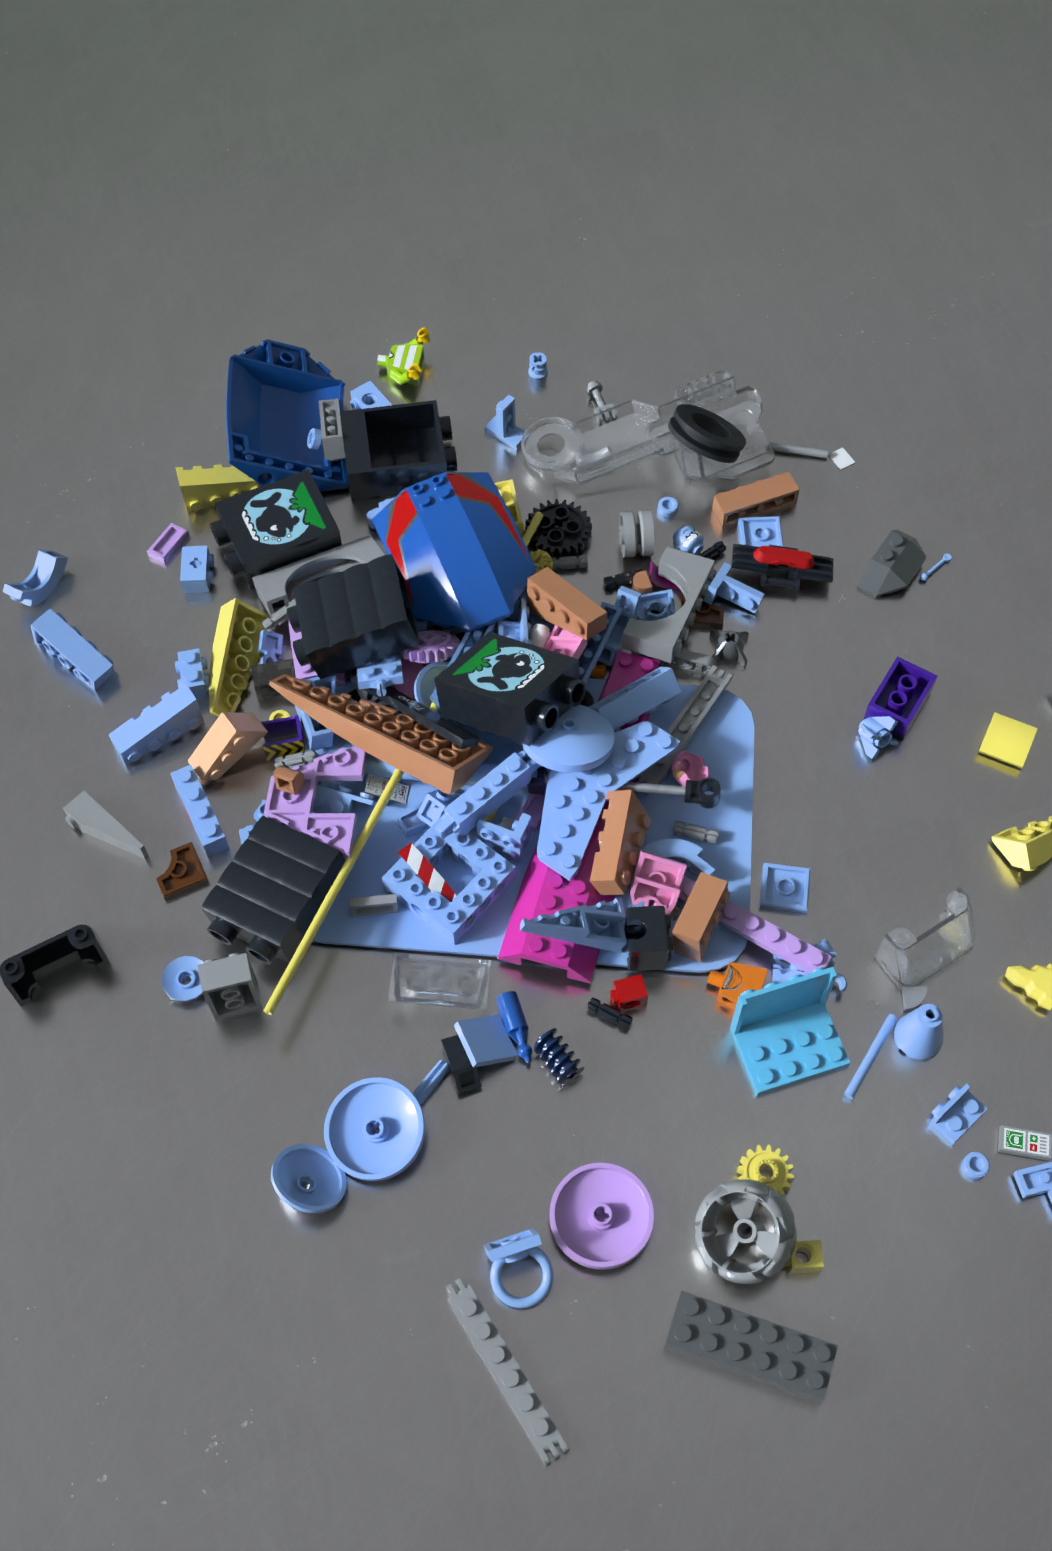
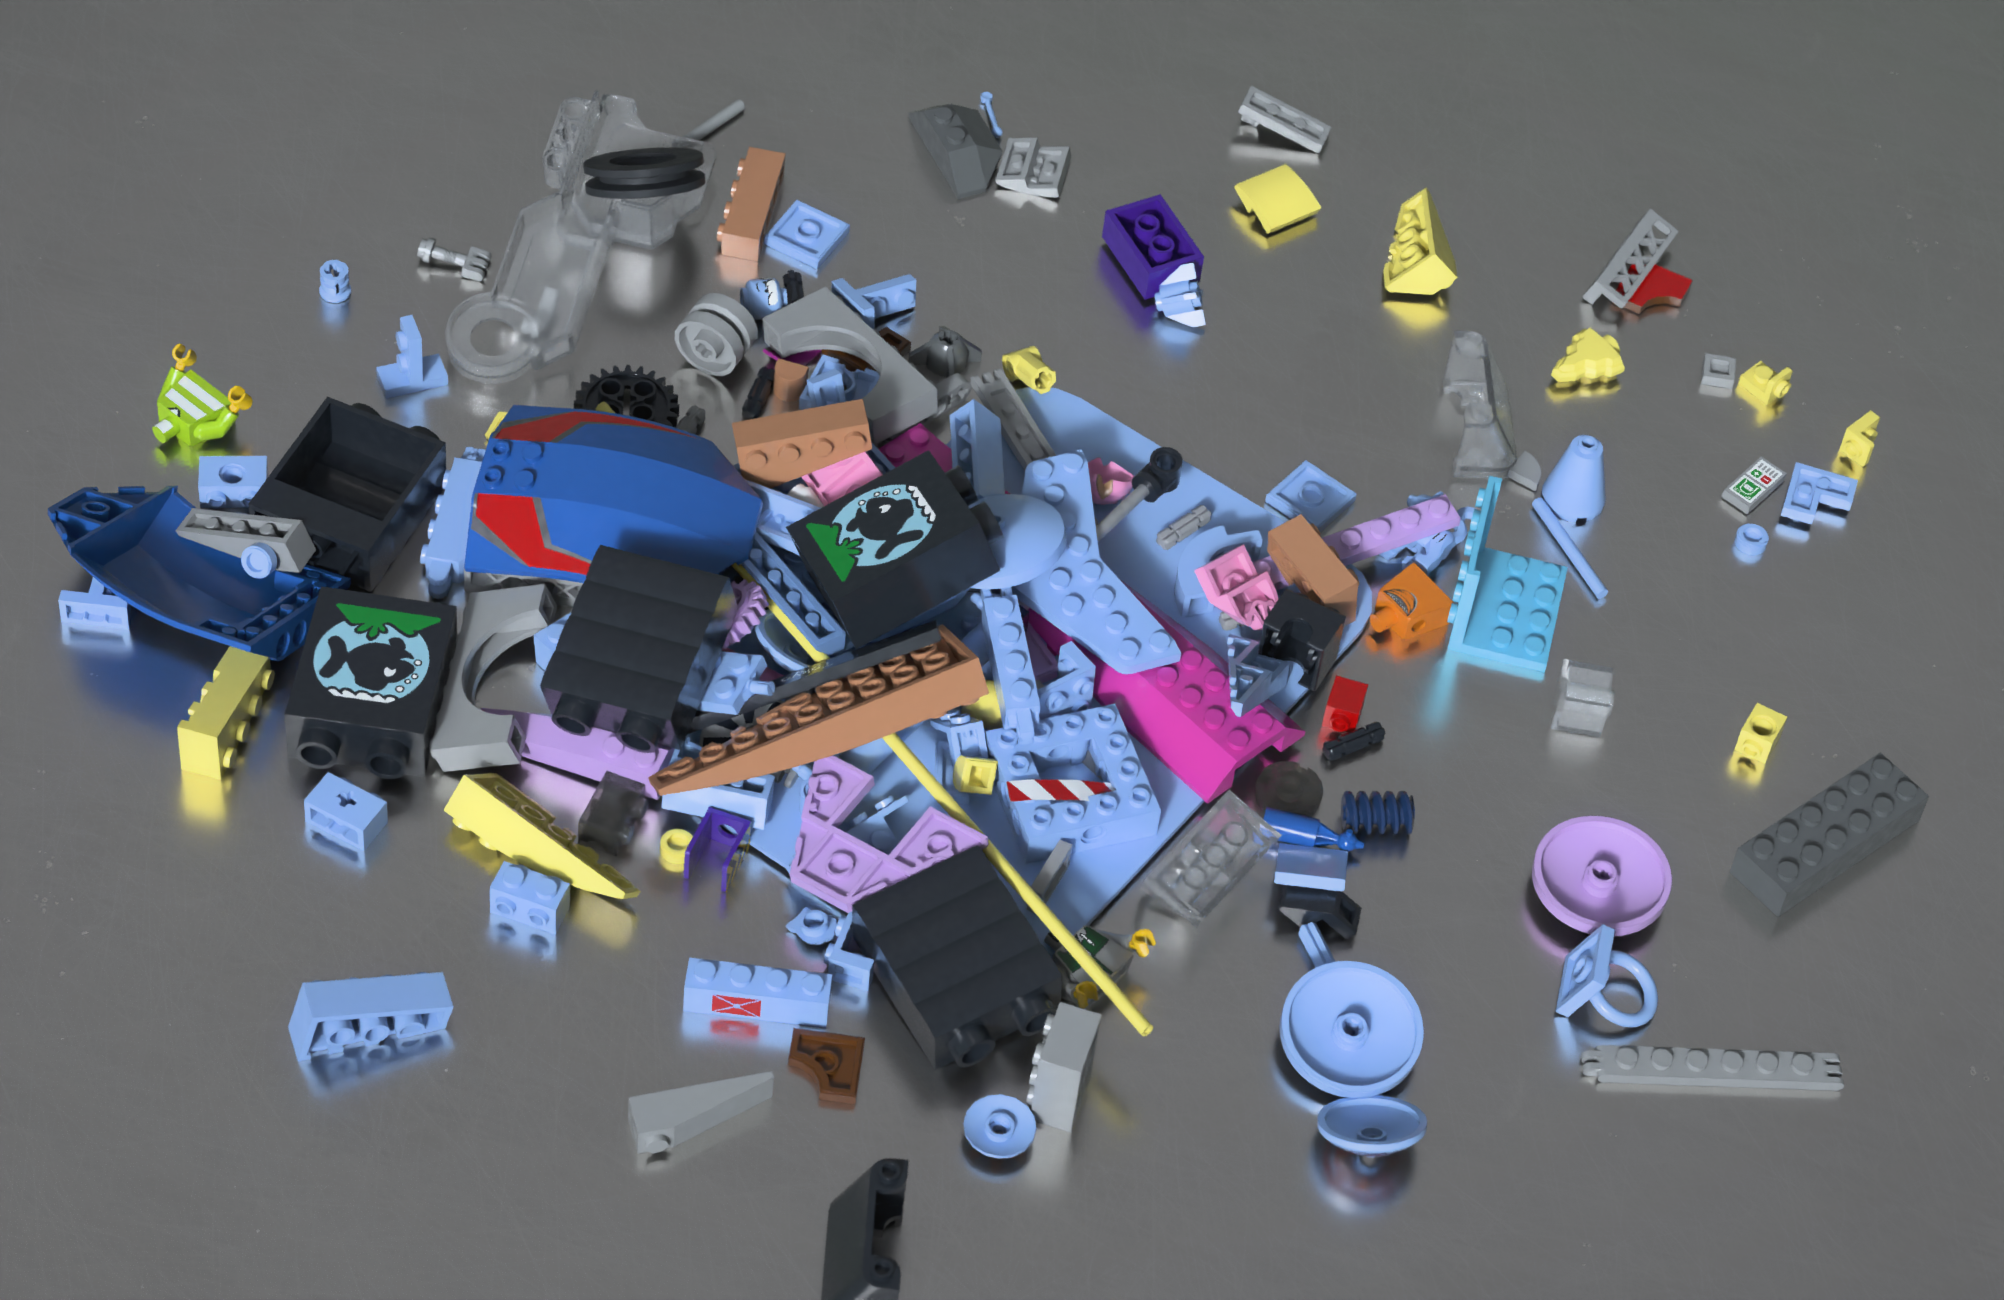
camera: 65 degrees left, 10 degrees down
light blue arch [3,550,68,607] -> none
light blue wedge [109,681,204,765] -> none
lavender tile [147,522,189,564] -> none
light nougat wedge [188,712,268,780] -> none
light blue plate [258,630,283,670] -> none
light grey axle [262,599,296,632] -> none
nougat brick [273,766,304,795] -> none
light grey axle [274,750,318,768] -> none
white sticker [365,774,409,804] -> none
nougat wedge [590,790,651,895] -> none
light blue tile [658,497,679,518] -> none
light grey wheel [694,1179,797,1284] -> none
black piece [731,544,834,591] -> none
light yellow gear [737,1145,794,1197] -> none
white sticker [828,448,855,470] -> none
light blue bracket [930,1083,988,1145] -> none
none -> light yellow brick [953,755,998,795]
none -> light grey slope [996,138,1072,197]
none -> light yellow piece [1002,346,1056,394]
none -> torso [1044,925,1156,1010]
none -> clear smoke tile [1254,761,1324,817]
none -> clear head [1551,659,1615,737]

